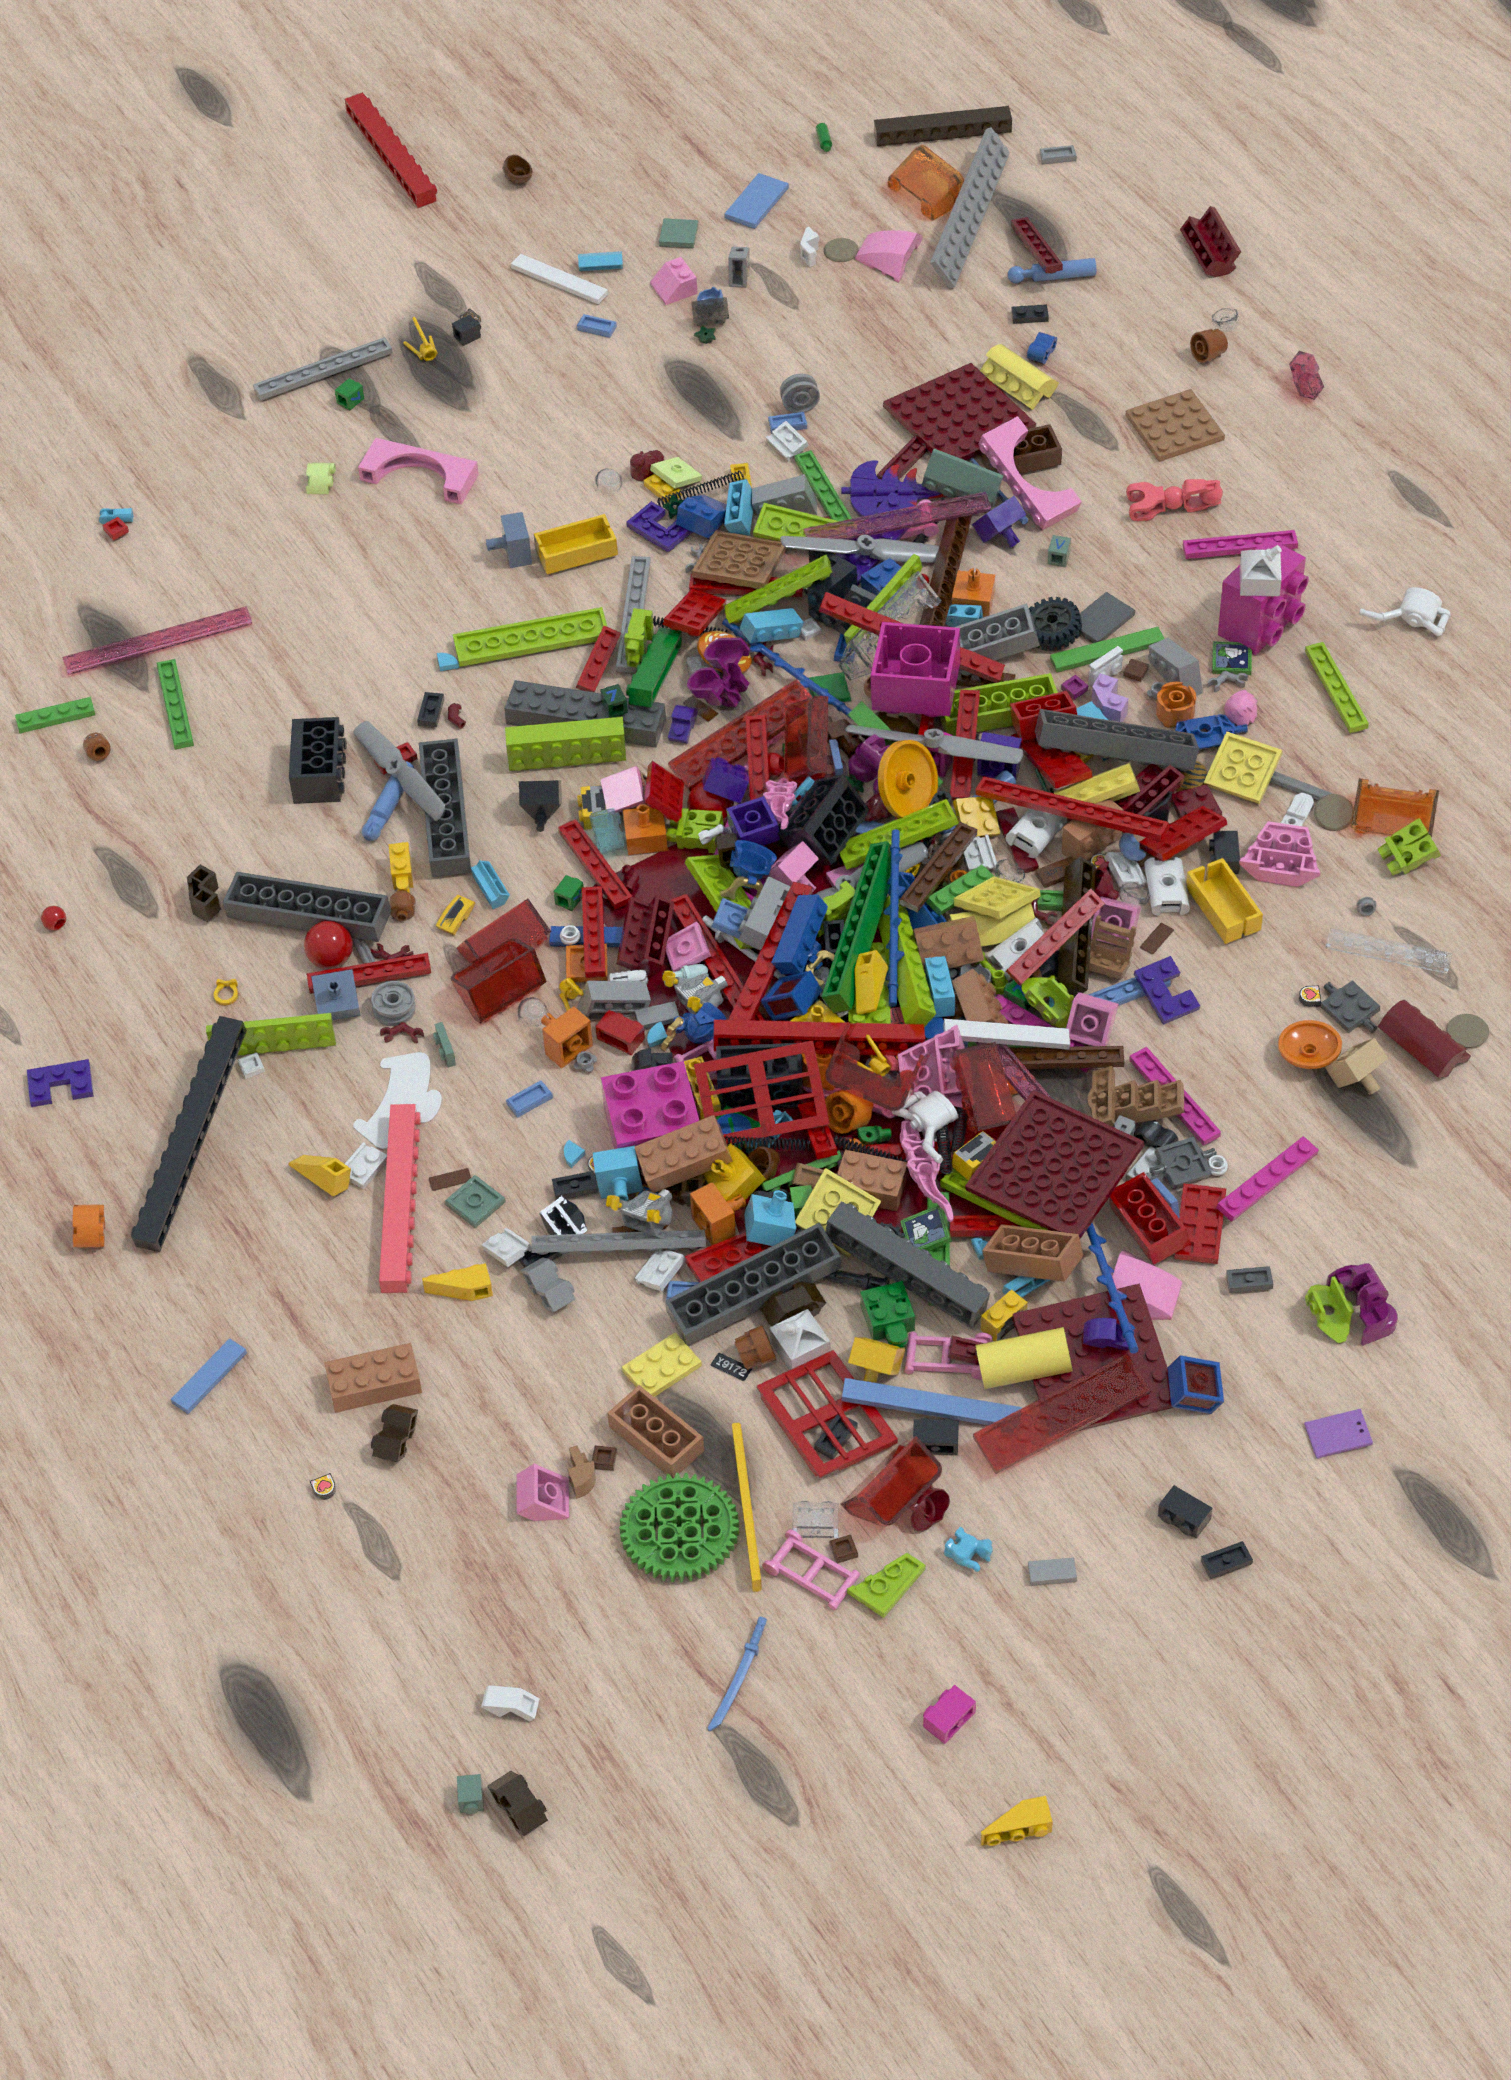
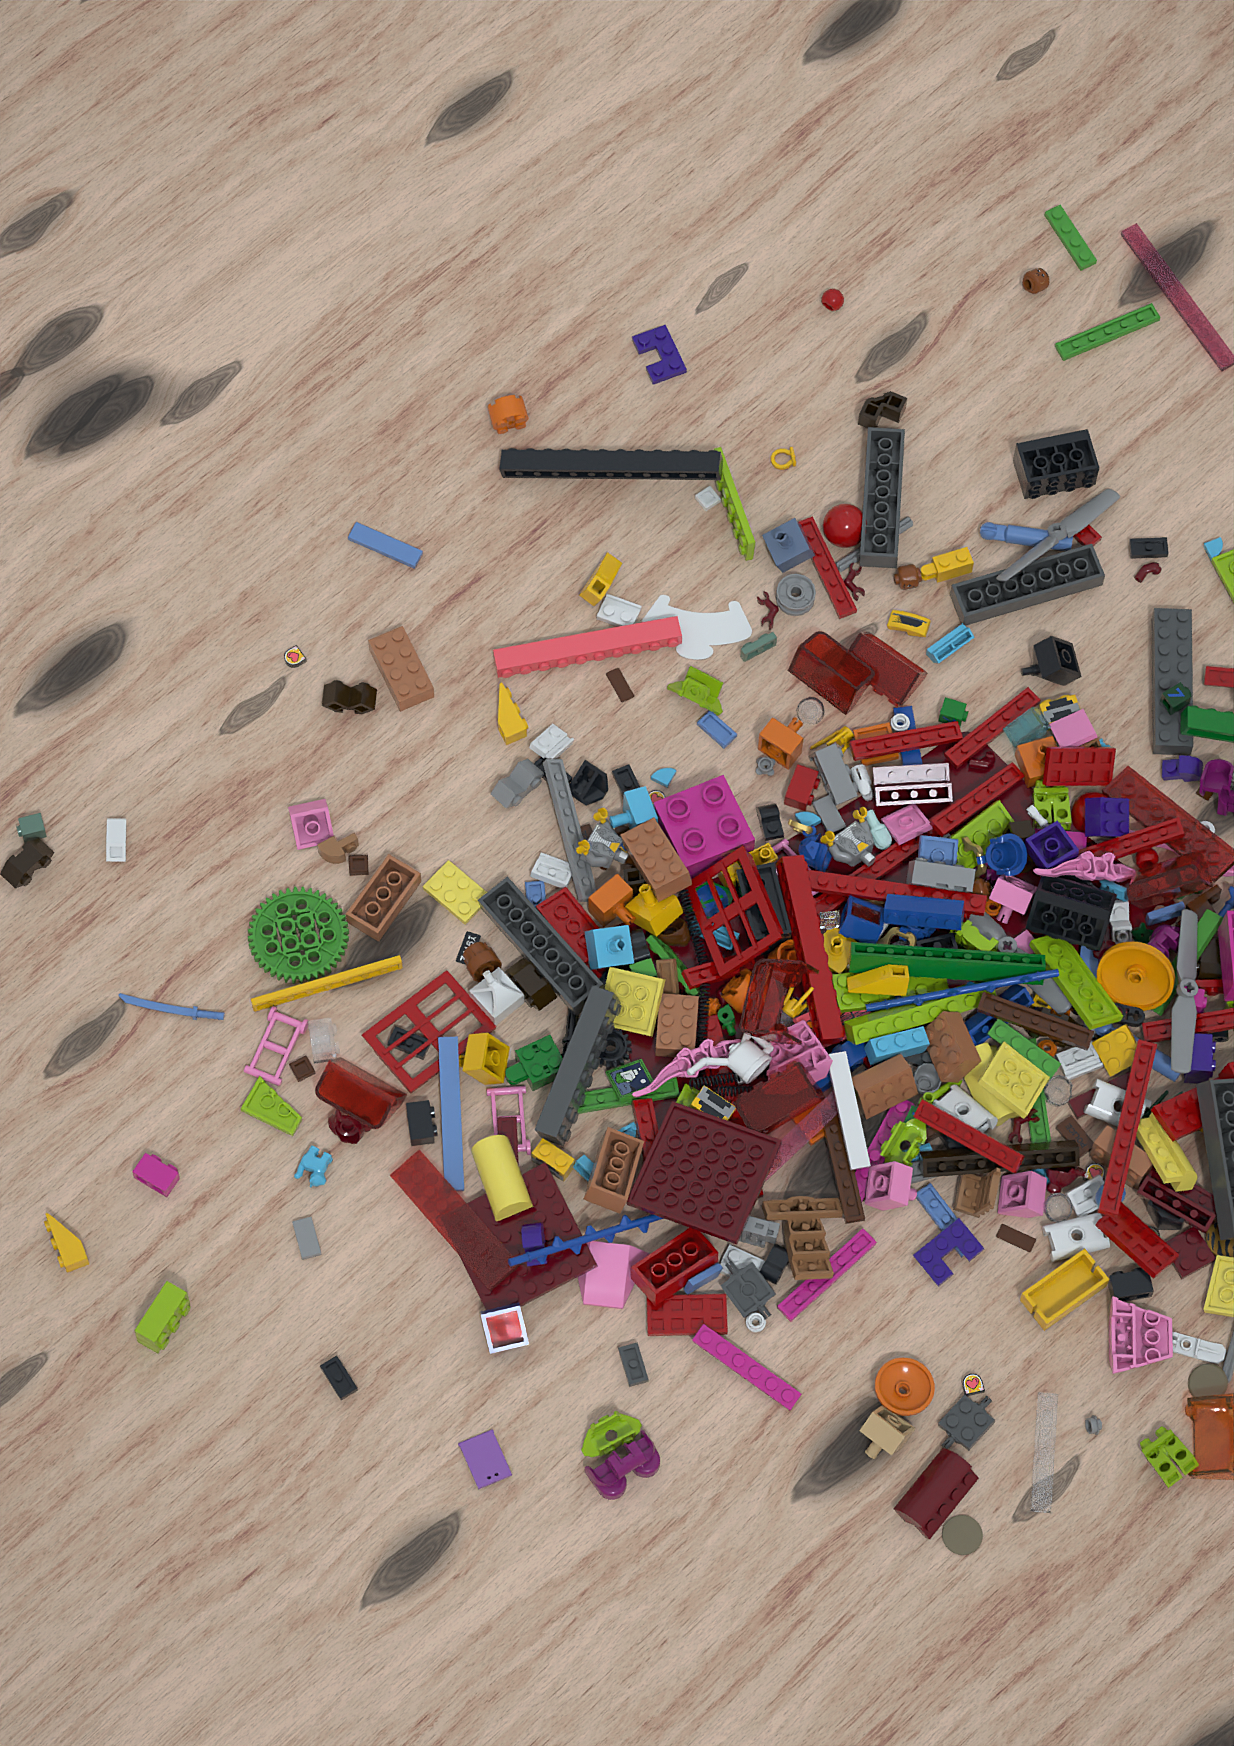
camera: 75 degrees right, 15 degrees up
sand green tile [445,1175,506,1228] -> none
lime brick [505,717,627,771] -> none
black brick [1158,1485,1213,1539] -> none
none -> lime brick [134,1281,191,1354]
none -> lime piece [667,666,723,716]
none -> clear plate [819,911,840,930]
none -> red plate [929,762,1025,837]

